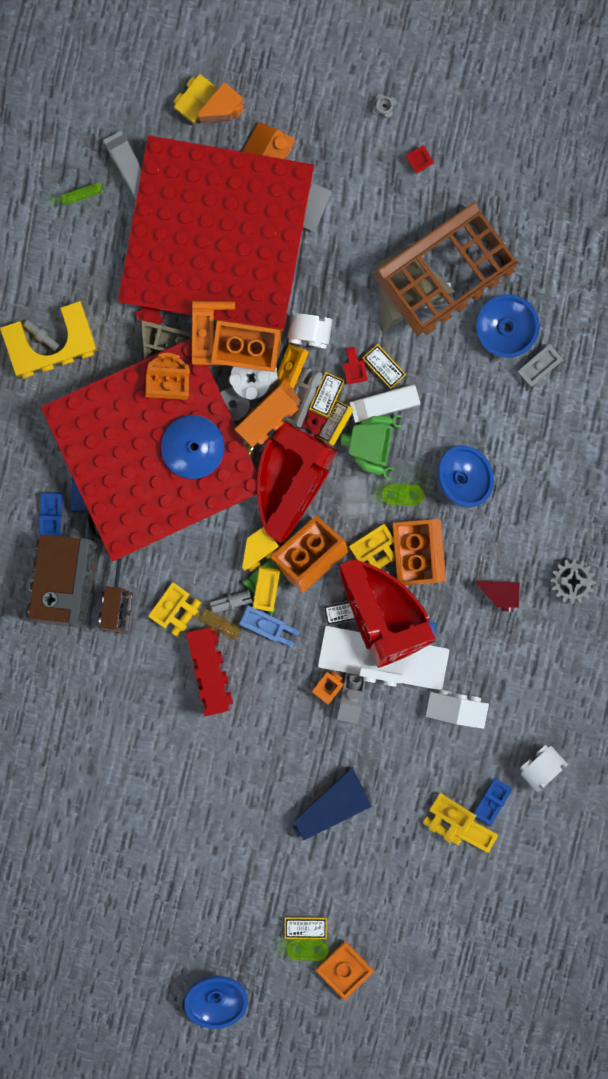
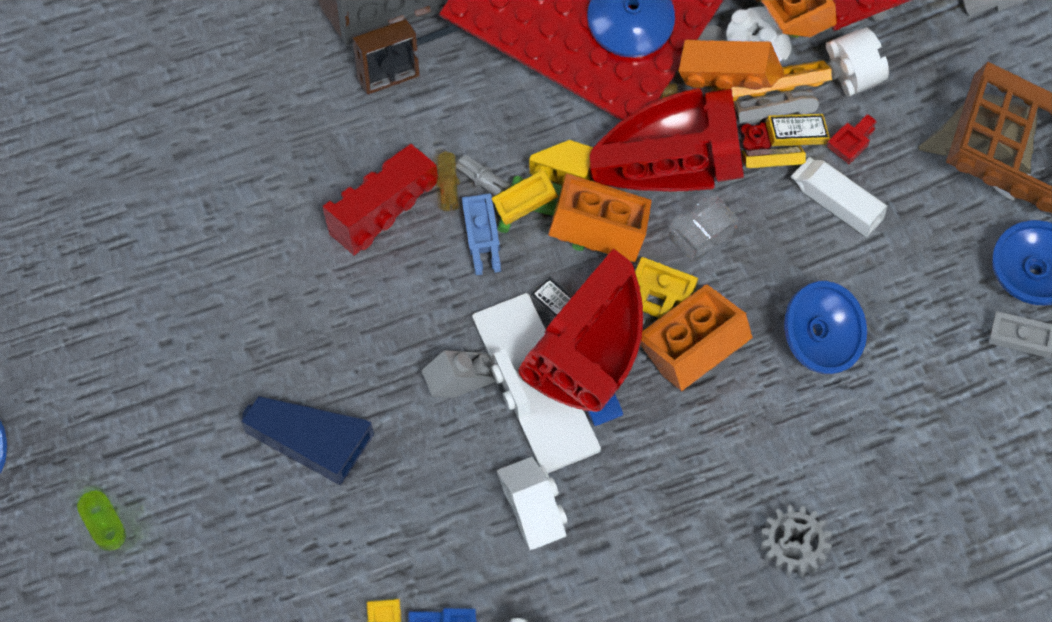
camera: 55 degrees right, 25 degrees down
yellow plate [148,582,202,637] -> none
tile [285,917,327,939] -> none
orange brick [312,671,344,705] -> none
orange plate [315,940,375,1001] -> none
bright green torso [341,415,403,480] -> none
tile [362,344,406,389] -> none
clear neon green plate [382,484,424,506] -> none
yellow plate [423,793,477,846] -> none
dark red slope [476,581,520,612] -> none

